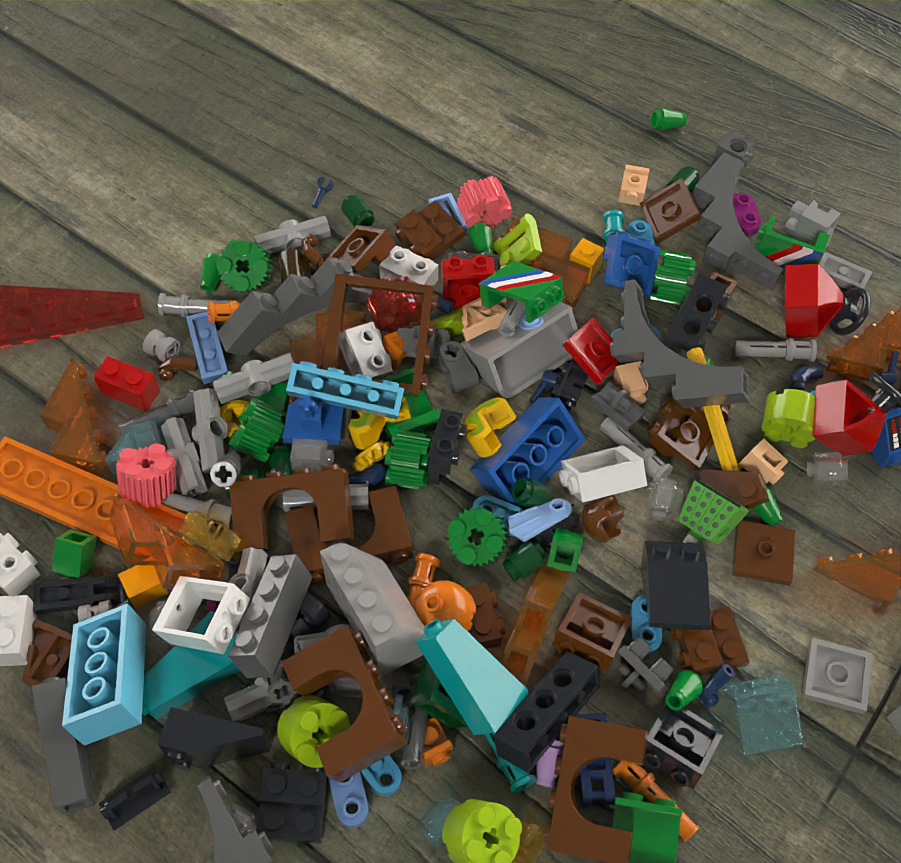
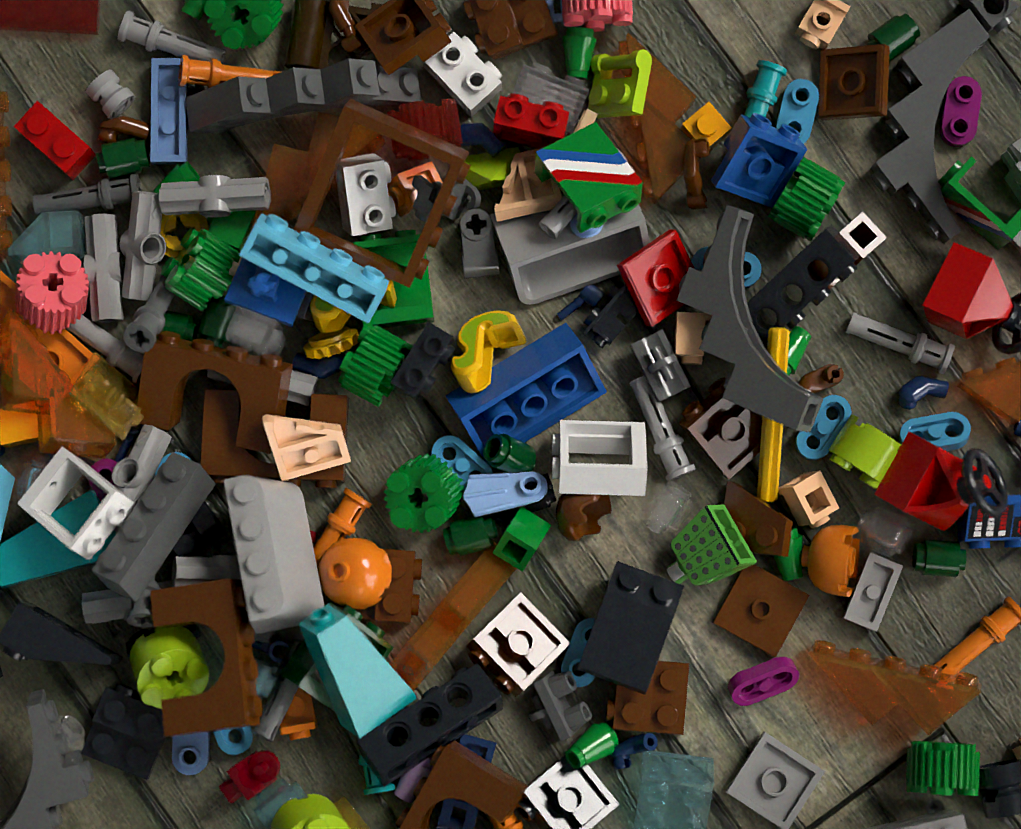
camera: 15 degrees right, 25 degrees up
none -> dark green brick [96,138,150,179]
none -> dark red hips [219,750,280,804]
none -> light nougat wing [262,415,351,481]
none -> reddish brown arm [683,137,710,210]
none -> magenta plate [728,657,799,706]
none -> dark azure plate [795,395,852,460]
none -> orange cylinder [801,525,860,597]
none -> light grey plate [842,552,903,632]
none -> dark green brick [912,540,966,577]

